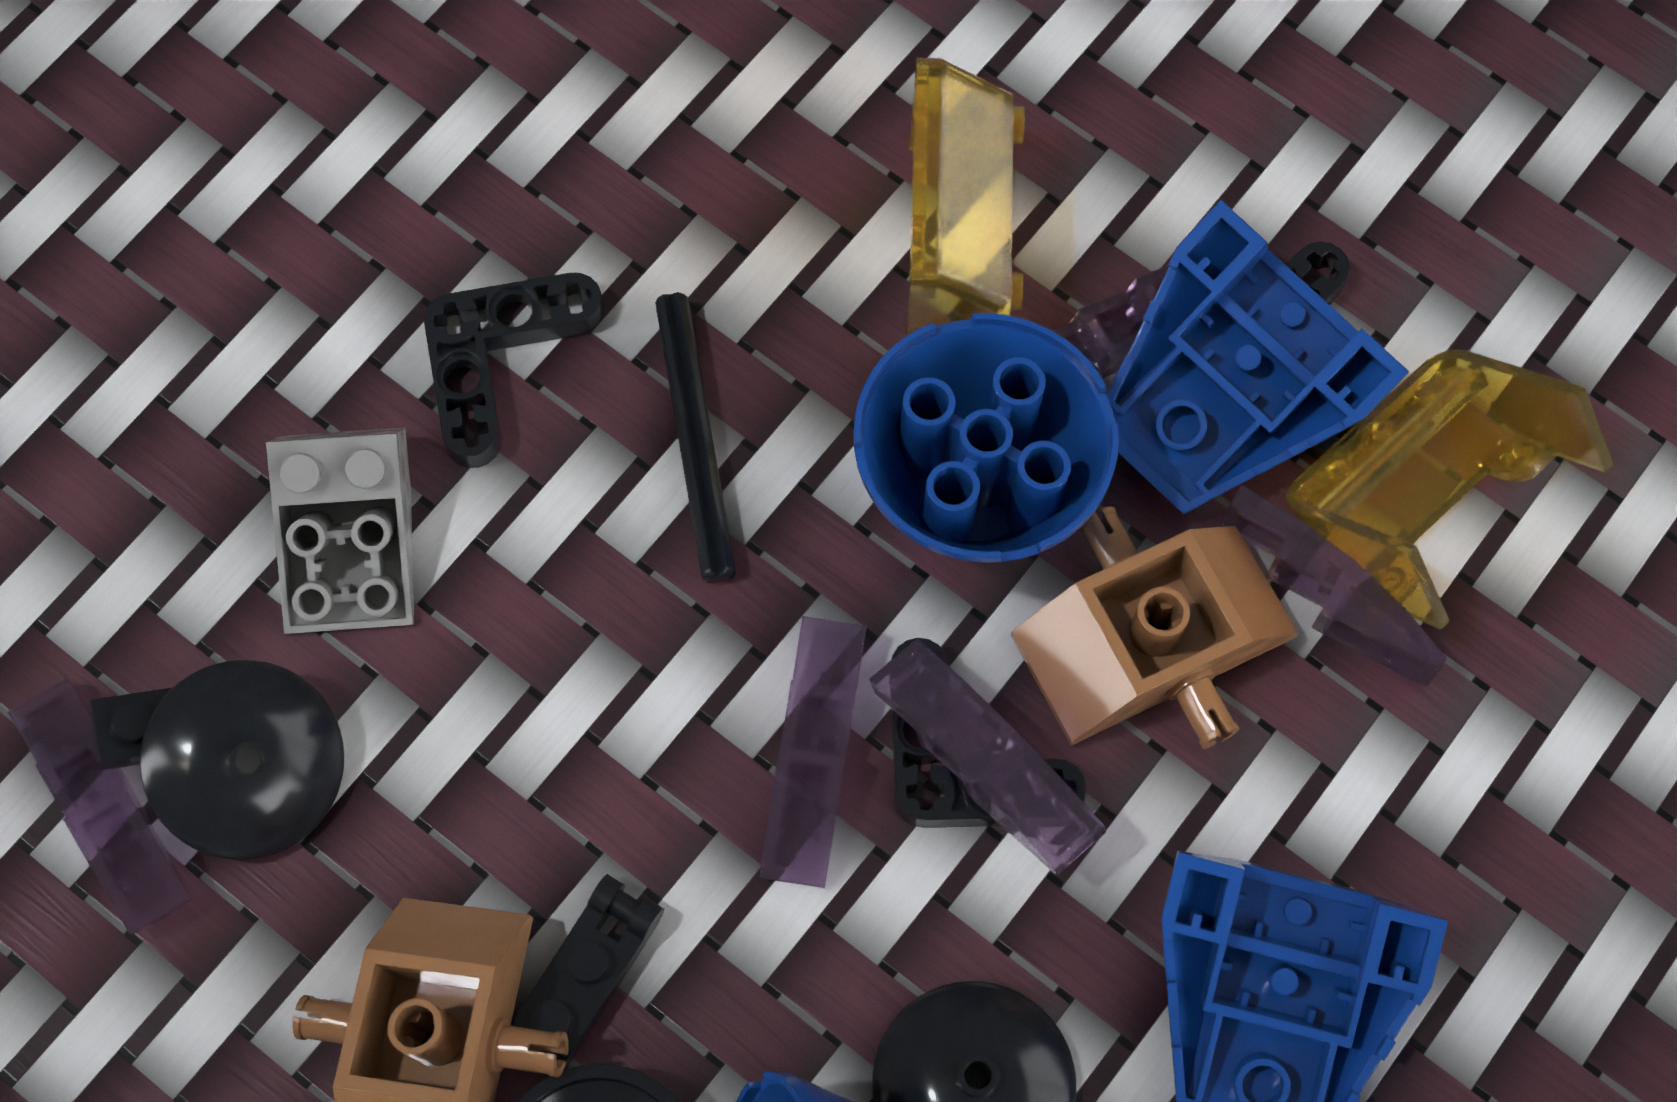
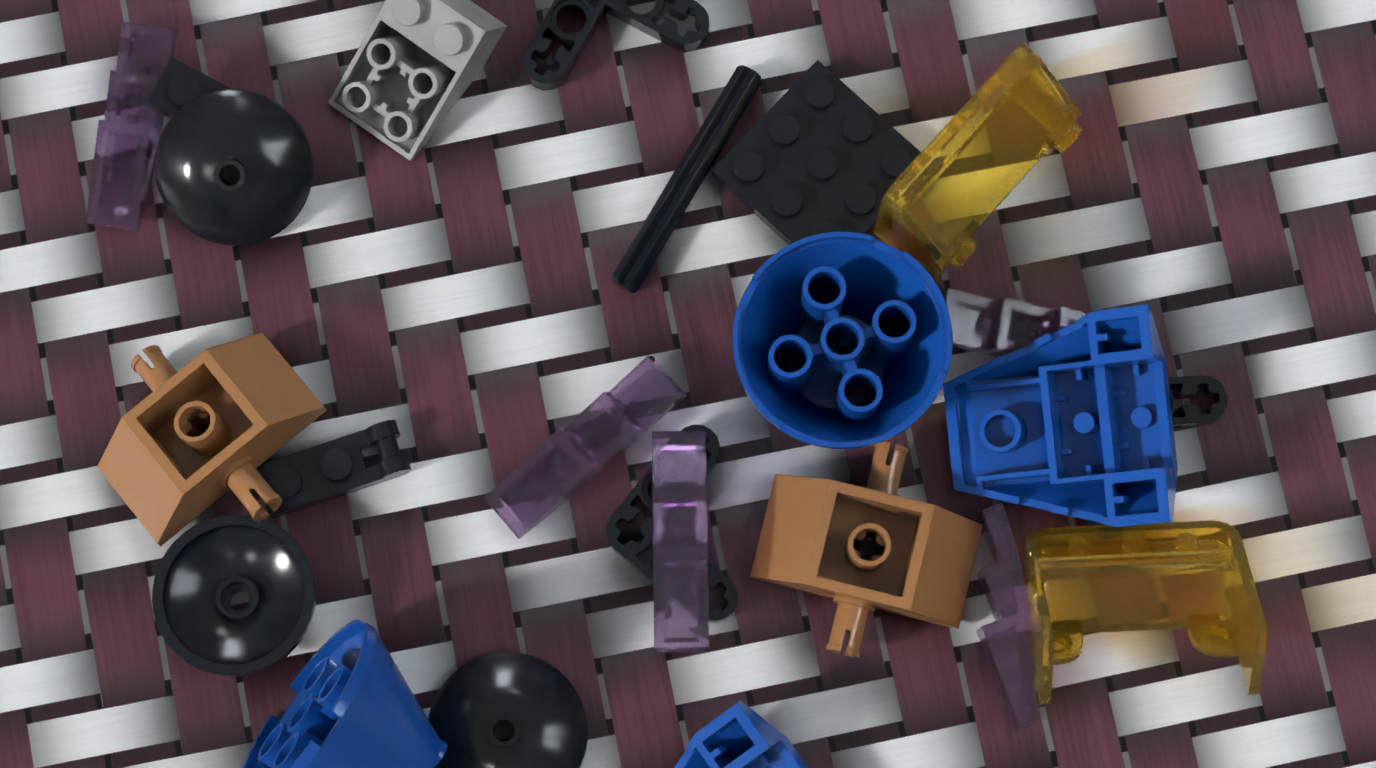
camera: 45 degrees right, 10 degrees up
none -> black plate [712,60,932,245]

